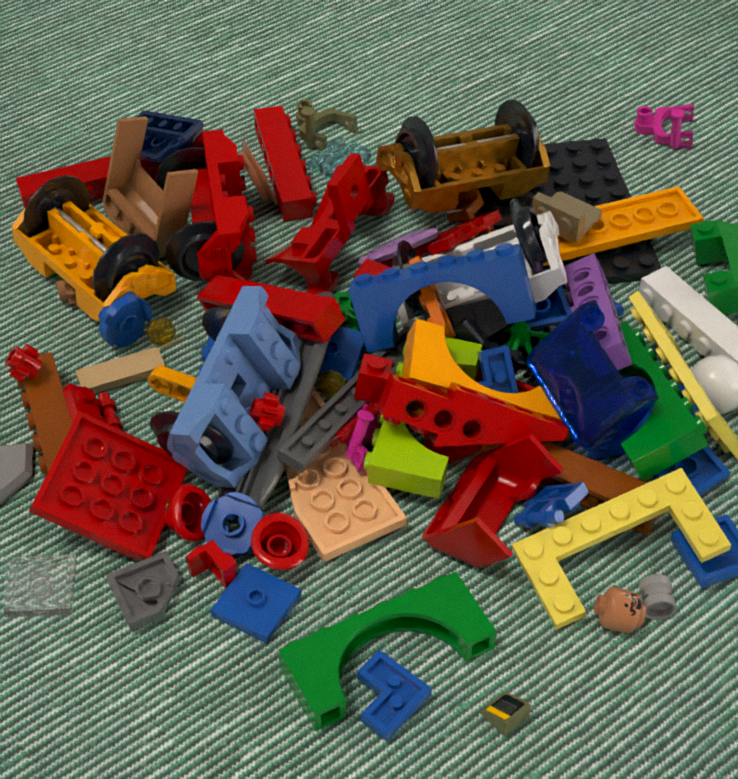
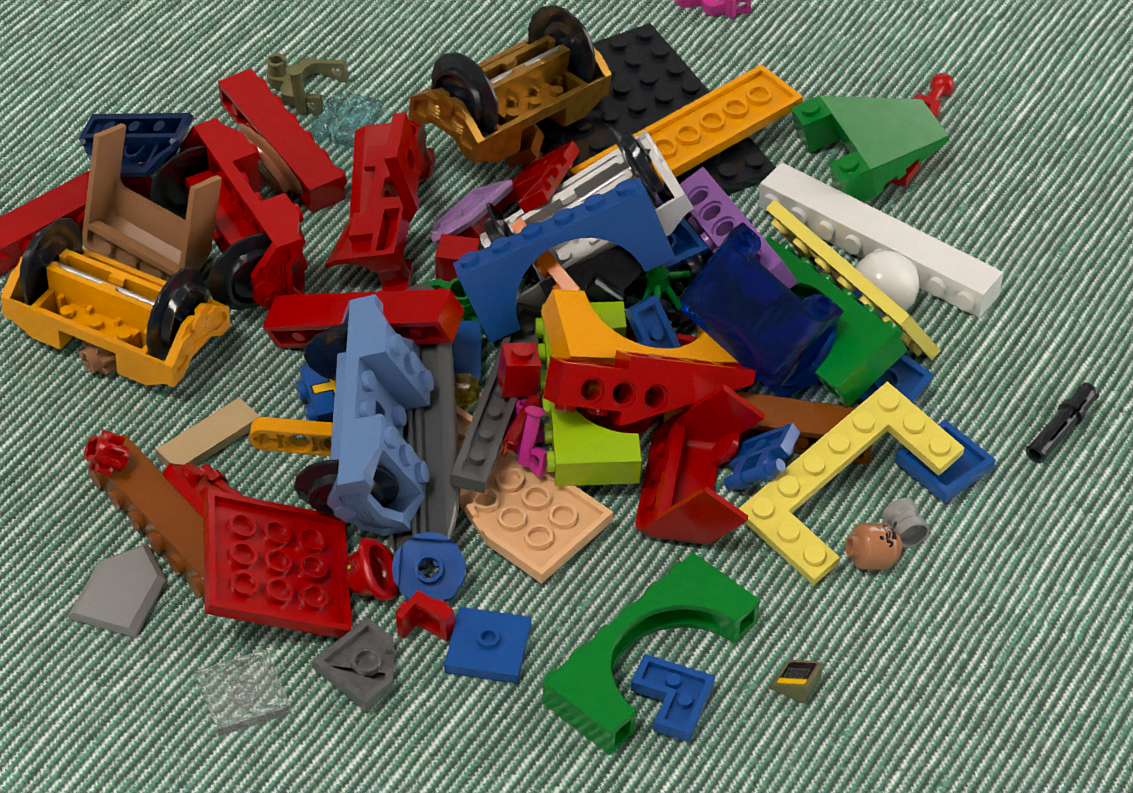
camera: 20 degrees left, 0 degrees up
blue plate [98,292,152,348] -> none
clear yellow tile [147,317,176,346] -> none
red gear [249,392,285,432] -> none
red hat [251,512,309,570] -> none
dark tan bracket [532,192,602,243] -> none

